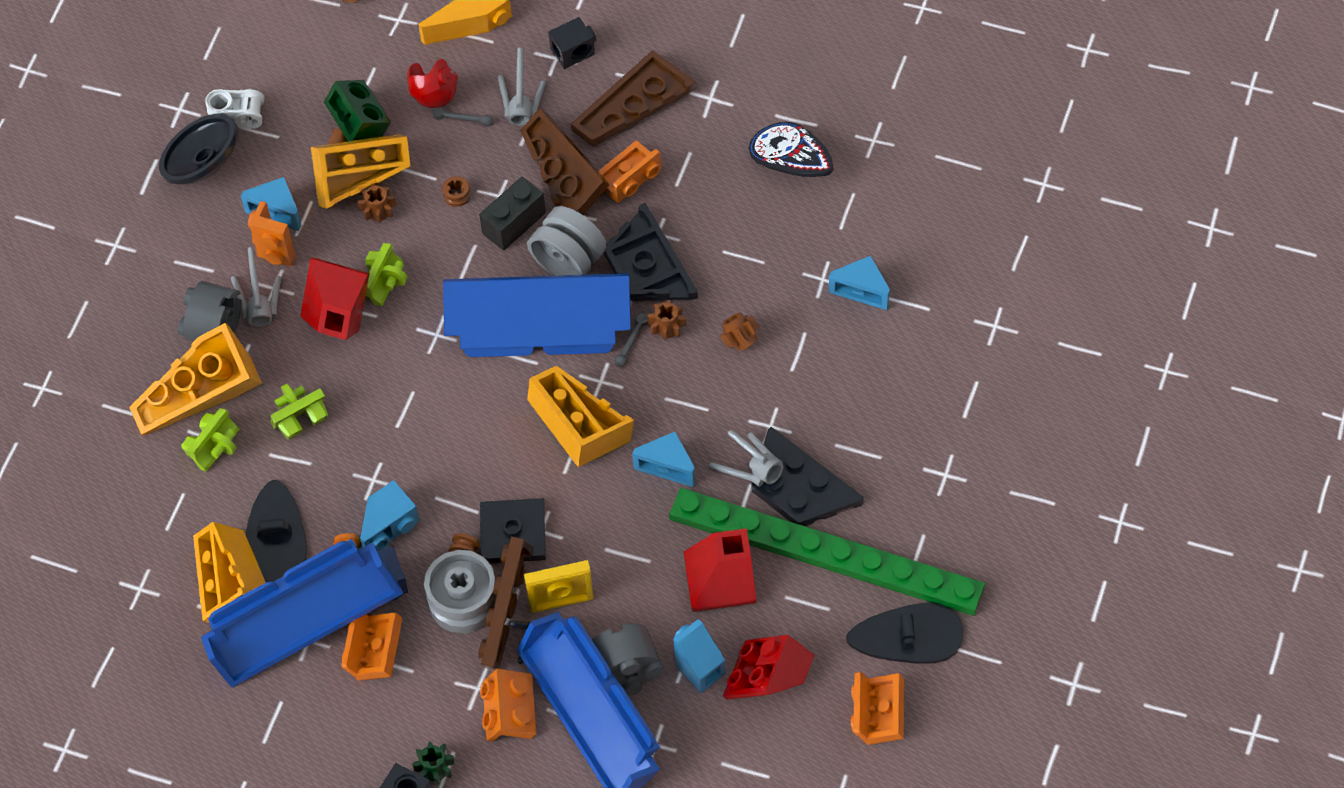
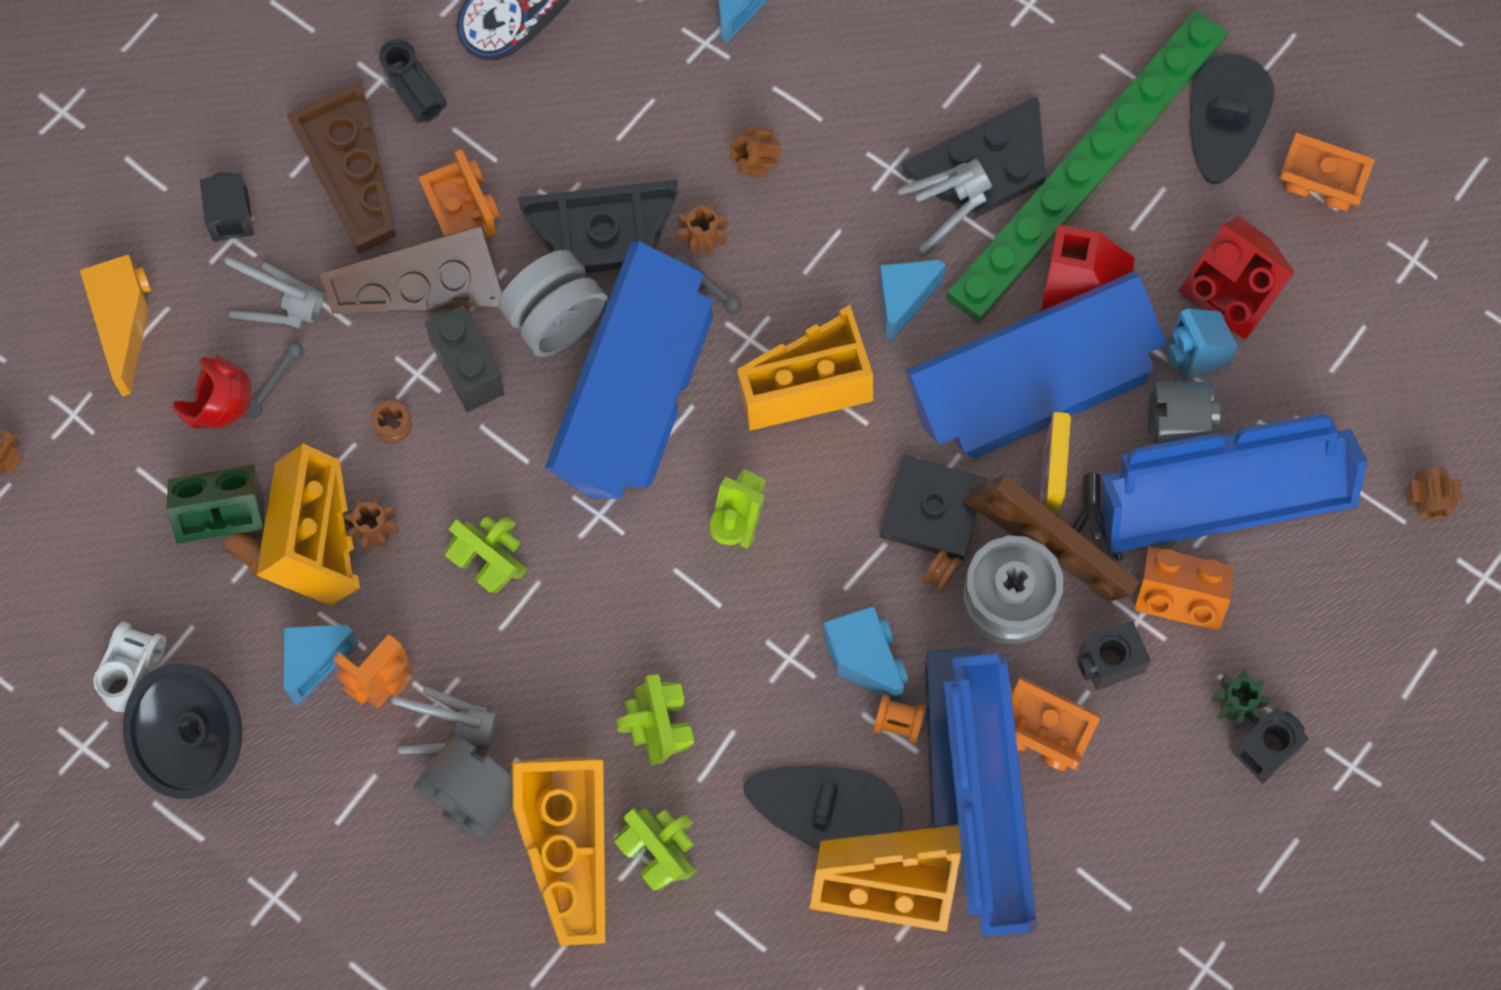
camera: 75 degrees left, 10 degrees up
red slope [300,257,370,340] -> none
none -> black piece [379,39,447,123]
none -> lime hips [709,469,766,549]
none -> blue slope [906,272,1167,458]
none -> black brick [1076,621,1151,691]

